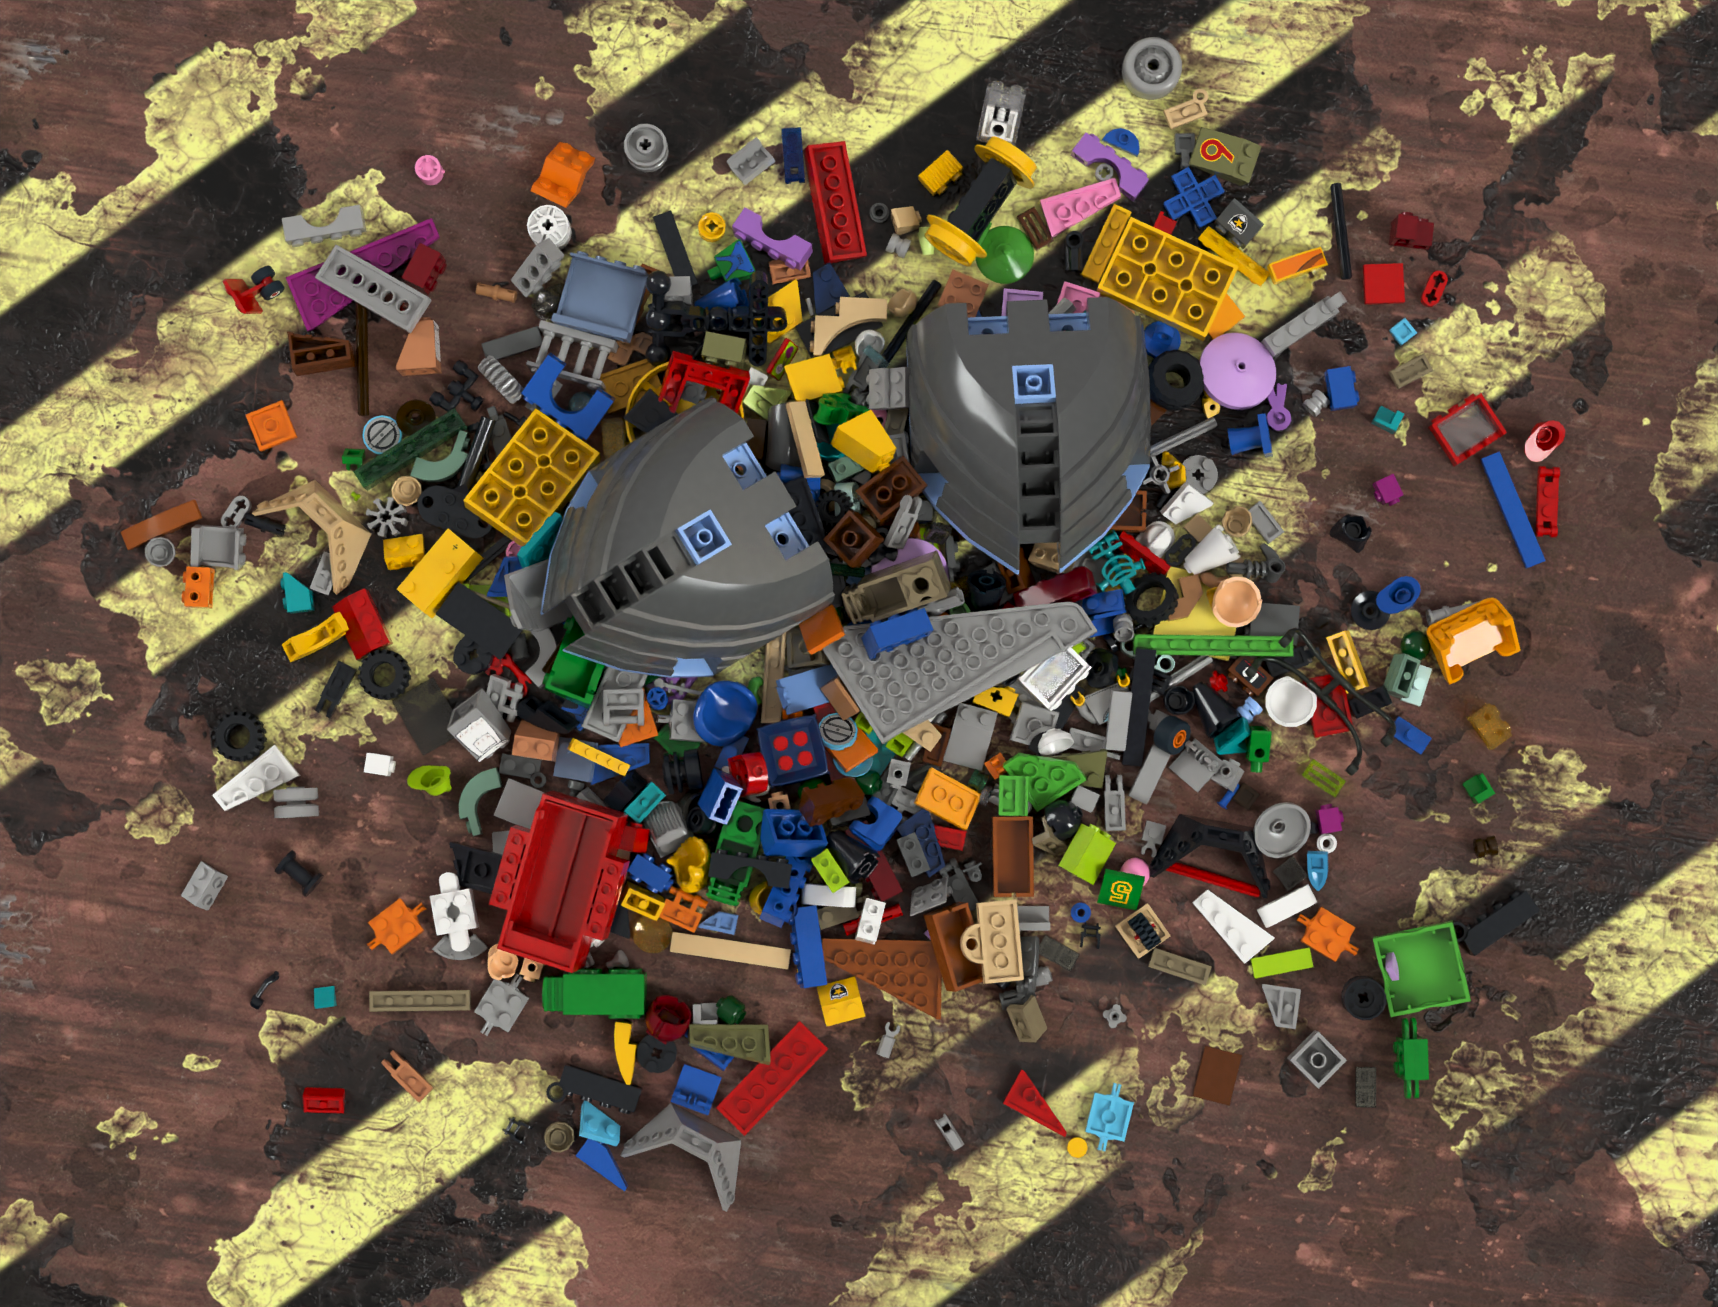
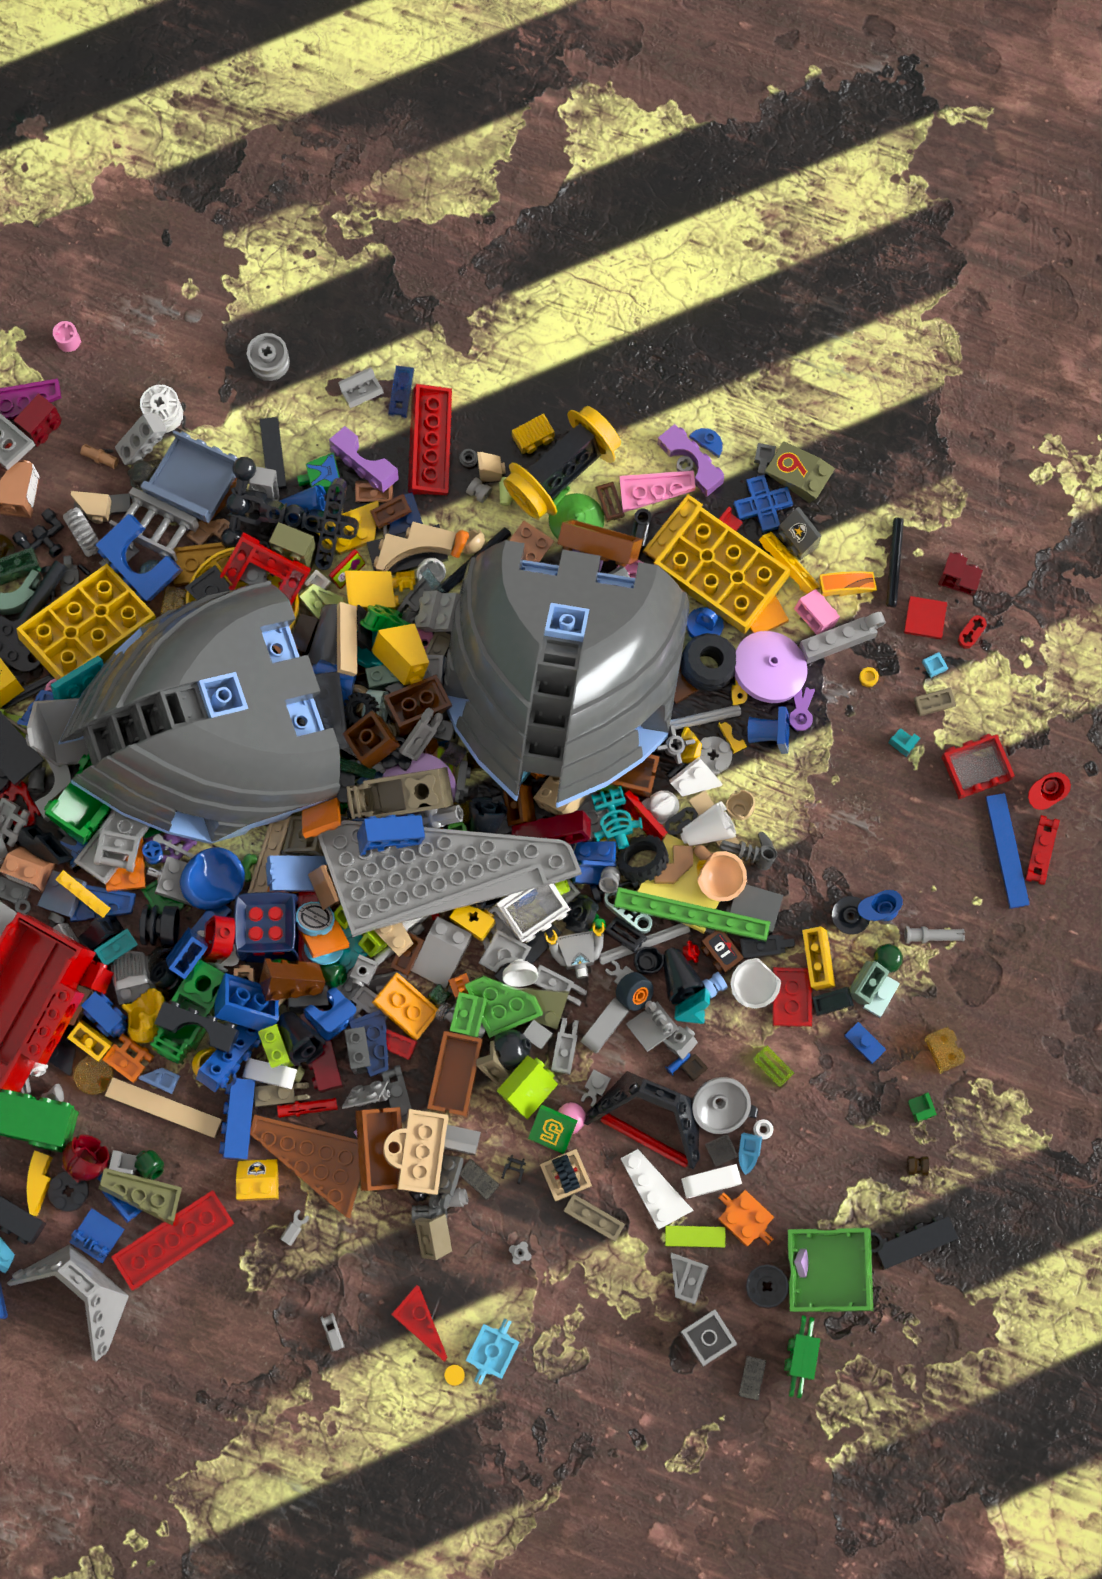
camera: 15 degrees right, 10 degrees down
orange bracket [531,142,595,208] -> none
yellow wheel [698,212,726,242] -> none
white hinge [855,898,886,945] -> none
dark grey hinge [961,860,982,882] -> none
clear brick [976,81,1027,146] -> none
blue plate [1071,903,1091,923] -> none
light grey tile [1104,690,1132,751] -> none
light grey wheel [1122,37,1182,100] -> none
black tile [1122,647,1156,767] -> none
tan hinge [1163,89,1208,130] -> none
reddish brown window [1193,1046,1242,1106] -> none
pearl dark grey bar [1244,628,1396,776] -> none
green torso [1245,725,1272,773] -> none
light grey tile [1248,501,1284,544] -> none
light grey wheel [1302,389,1330,417] -> none
magenta brick [1315,804,1344,834] -> none
blue brick [1324,366,1359,411] -> none
black hair [1330,514,1372,553] -> none
magenta brick [1372,474,1404,506] -> none
light orange windscreen [1426,598,1521,685] -> none
none -> tan slope [71,491,112,524]
none -> reddish brown plate [370,494,412,529]
none -> orange arm [451,530,469,558]
none -> dark orange piece [557,519,643,566]
none -> yellow piece [718,722,747,754]
none -> bright pink brick [794,589,840,635]
none -> yellow tile [859,667,879,687]

